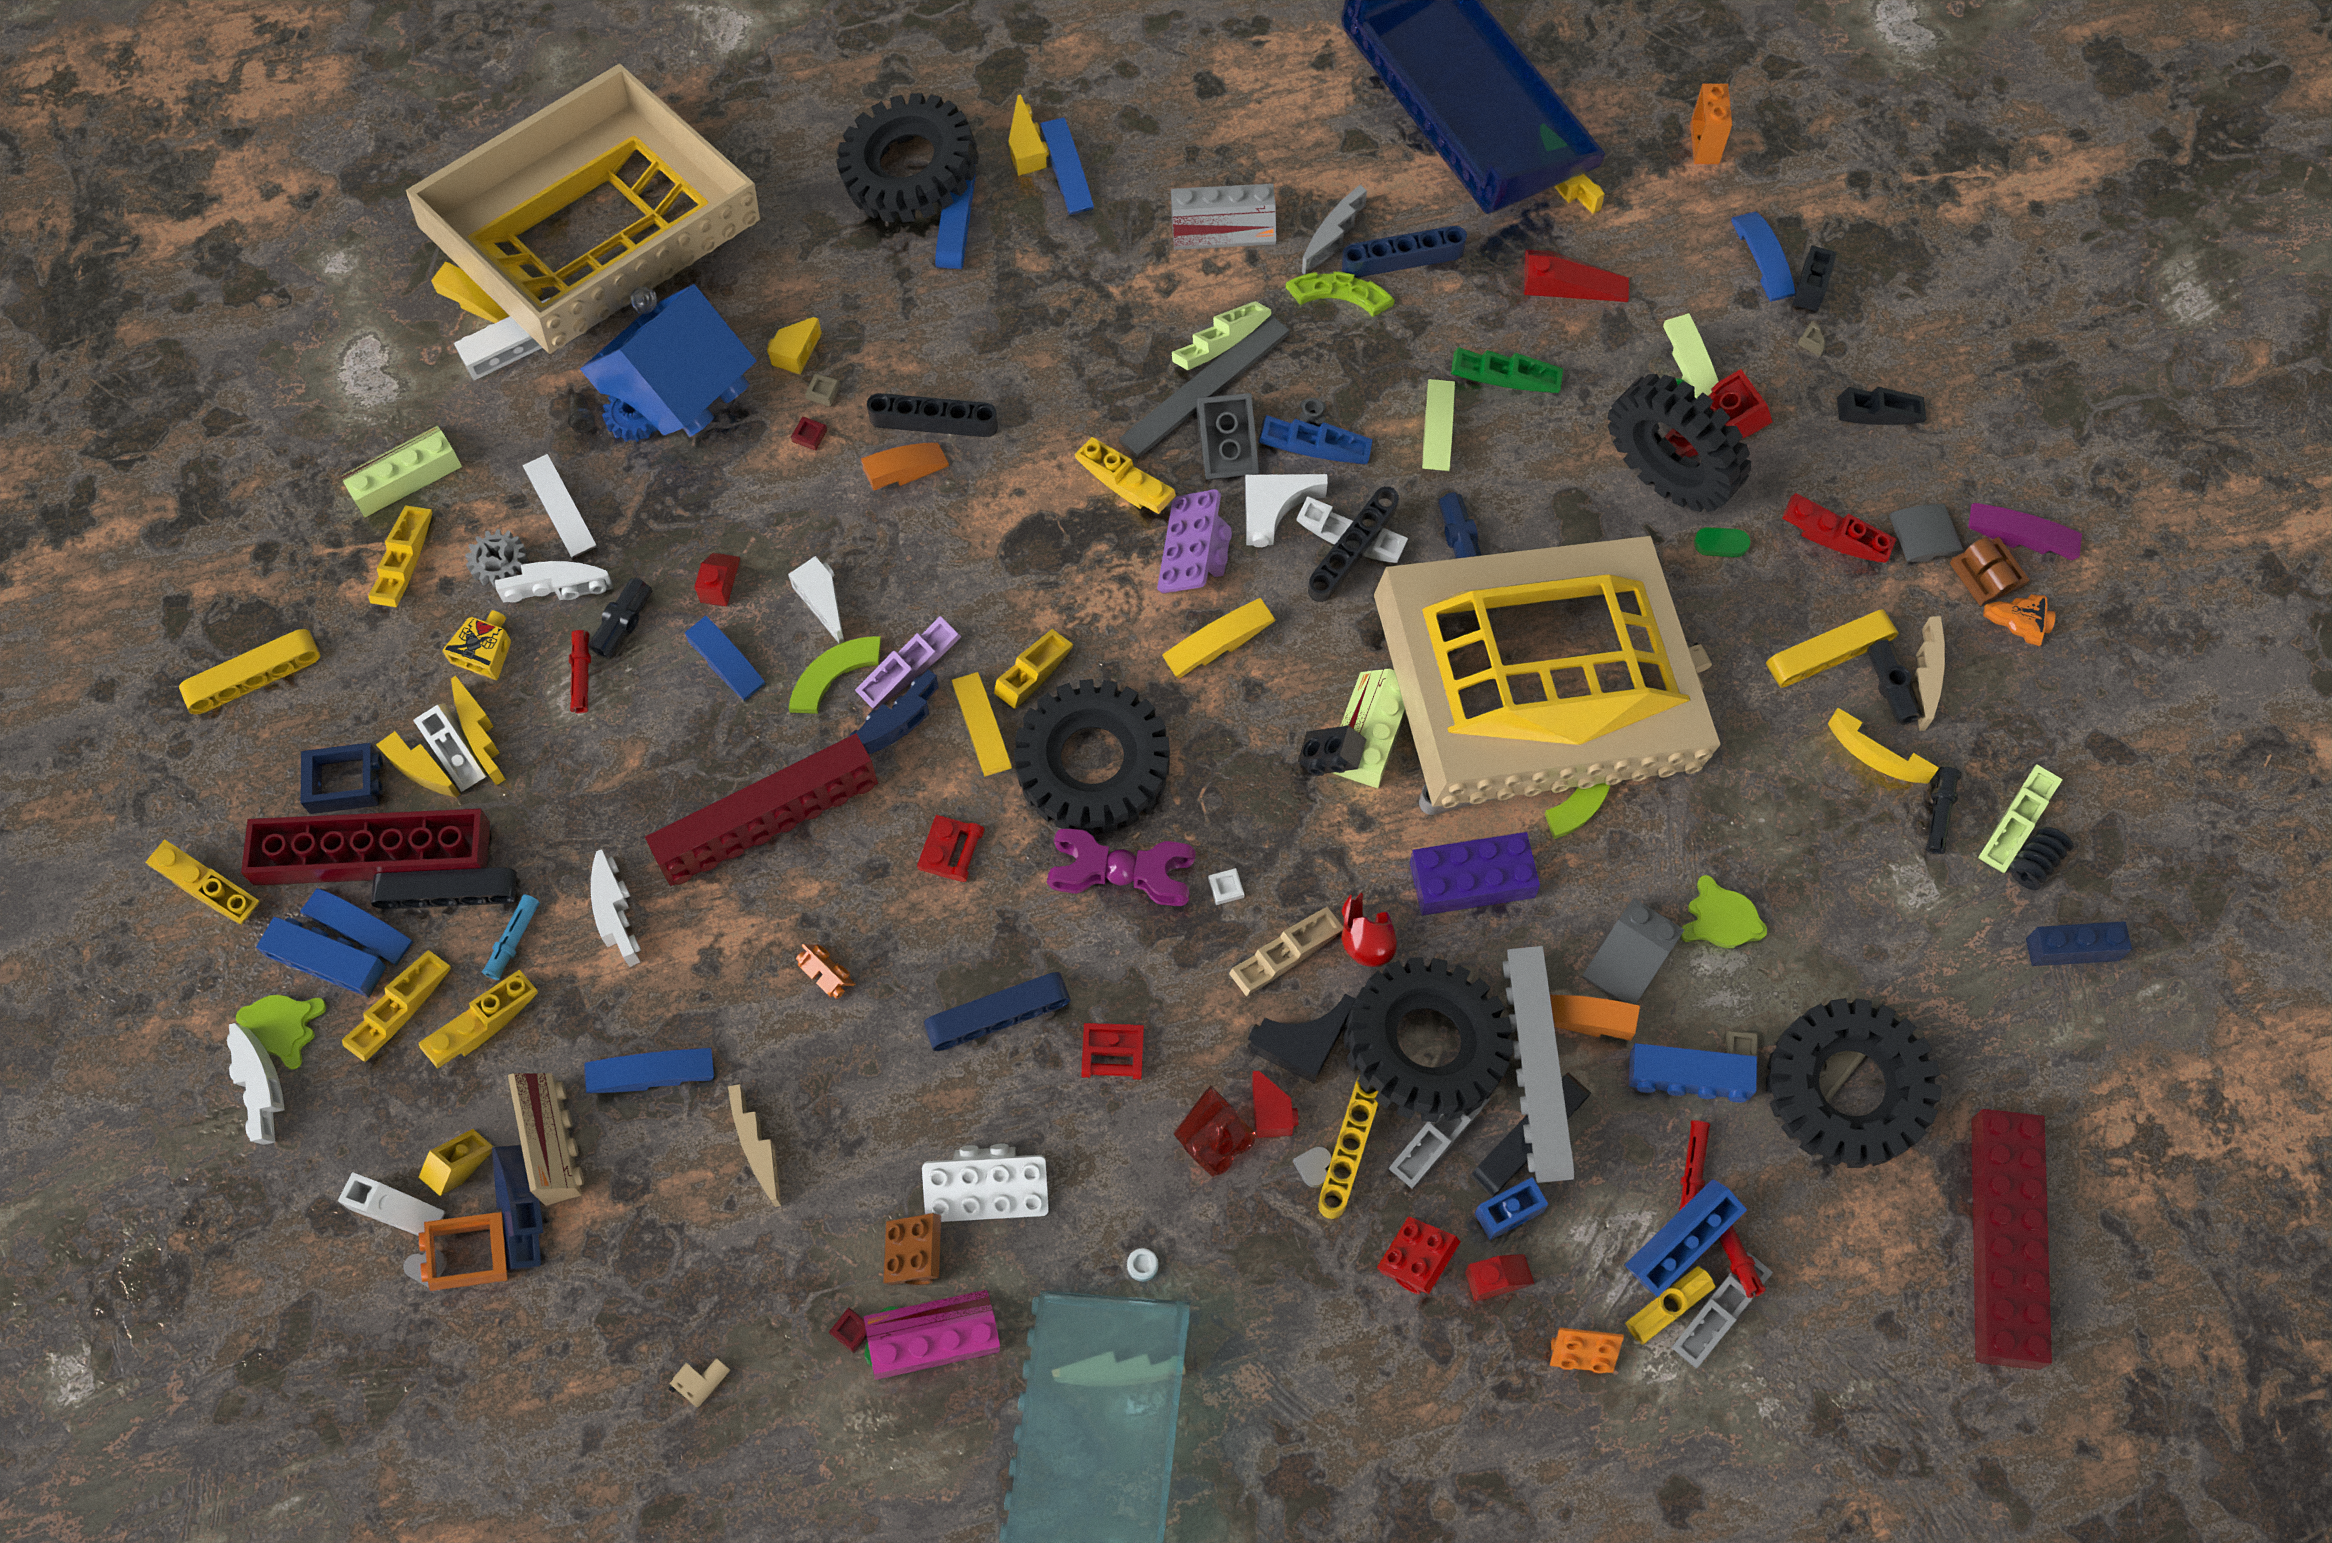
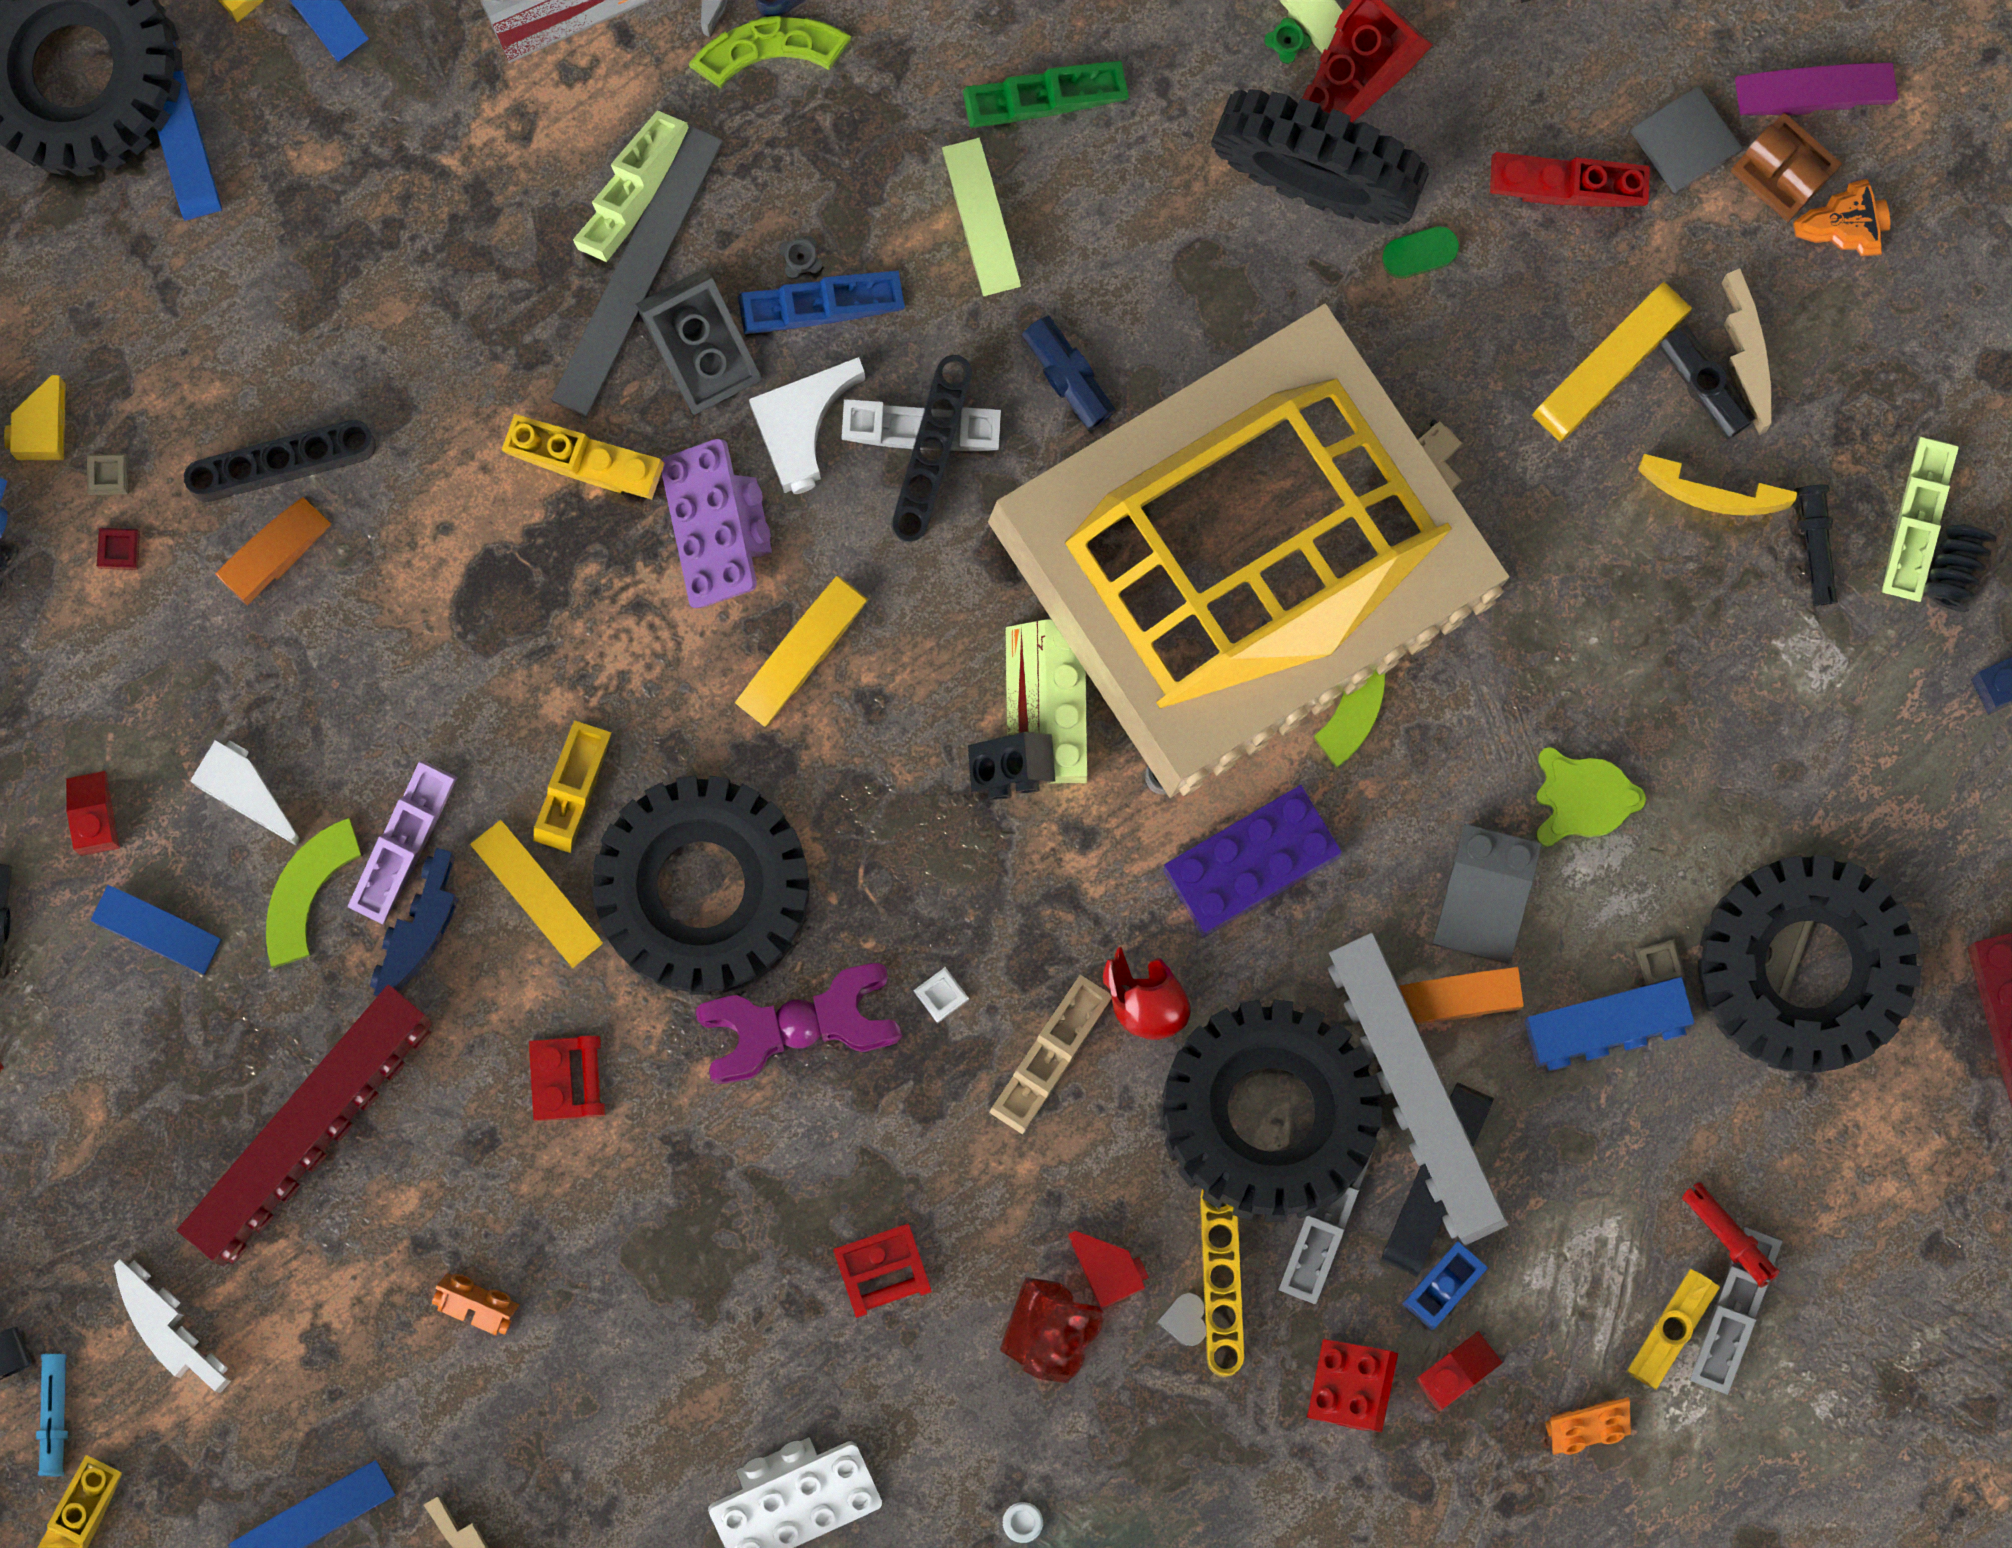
camera: 20 degrees left, 15 degrees up
dark blue beam [923,972,1071,1052] -> none
black arch [1248,993,1356,1084] -> none
blue brick [1624,1179,1747,1297] -> none
red pin [1679,1120,1711,1211] -> none

